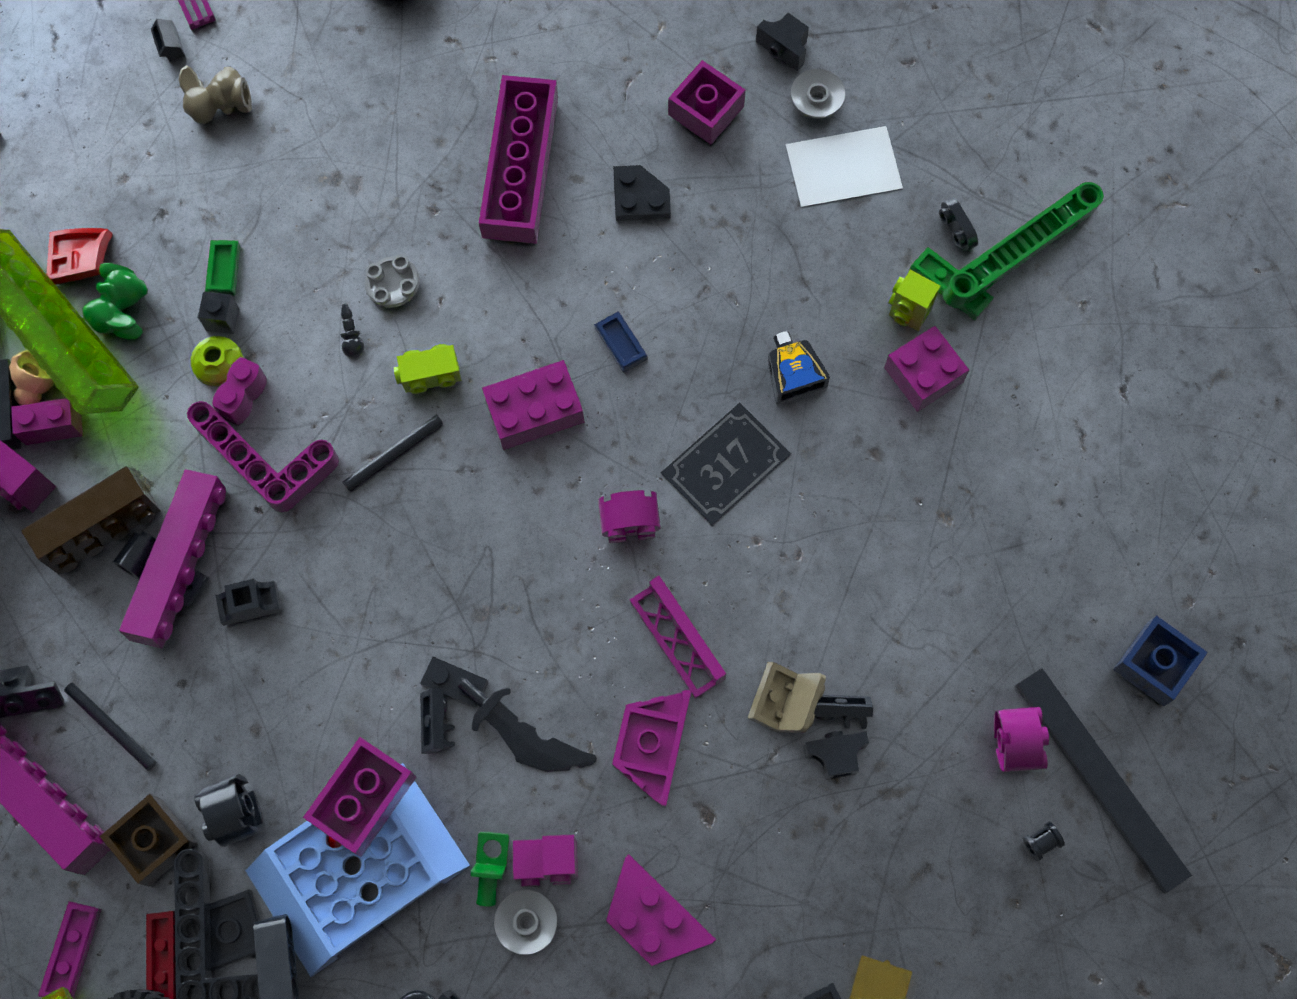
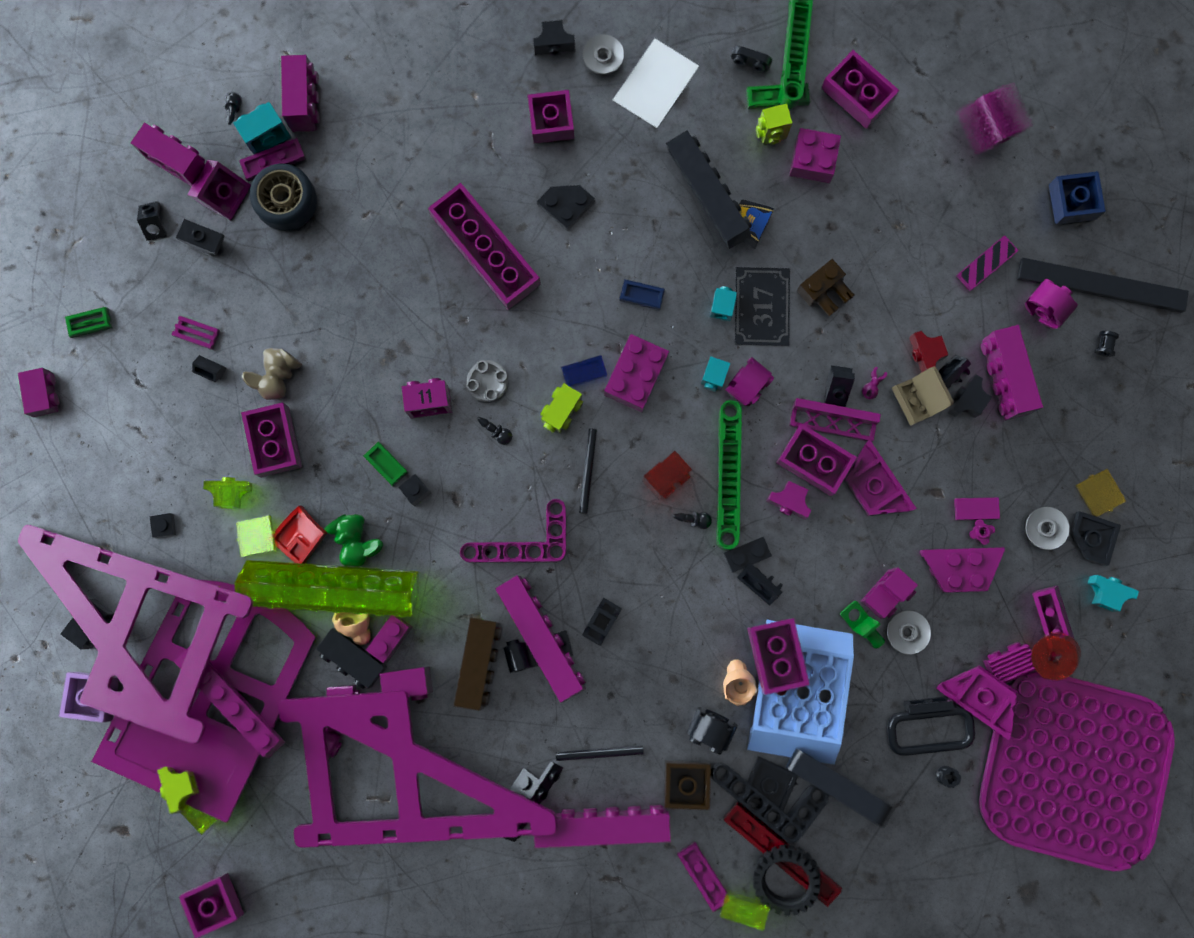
camera: 45 degrees left, 10 degrees up
lime piece [191,336,244,387] -> none
magenta brick [212,357,267,426] -> none
black sword [457,678,597,772] -> none
none -> clear neon green brick [203,477,252,509]
none -> clear neon green piece [236,515,276,557]
none -> magenta brick [241,402,302,478]
none -> magenta brick [401,378,453,419]
none -> clear blue tile [561,355,607,387]
none -> clear red brick [642,451,692,500]
none -> black brick [666,130,752,249]
none -> black bar [673,512,712,529]
none -> teal brick [701,356,730,392]
none -> teal brick [710,287,737,321]
none -> green gear [716,400,742,551]
none -> light nougat piece [723,659,758,707]
none -> magenta brick [766,481,811,519]
none -> magenta brick [776,423,857,497]
none -> dark brown brick [797,258,855,317]
none -> magenta brick [821,50,900,129]
none -> black brick [824,365,855,407]
none -> magenta arm [862,367,888,400]
none -> dark red brick [909,331,949,373]
none -> magenta tile [954,497,1000,520]
none -> tile [956,235,1019,291]
none -> magenta piece [957,83,1033,154]
none -> magenta plate [969,519,995,545]
none -> magenta brick [981,325,1043,421]
none -> light grey dish [1026,507,1070,550]

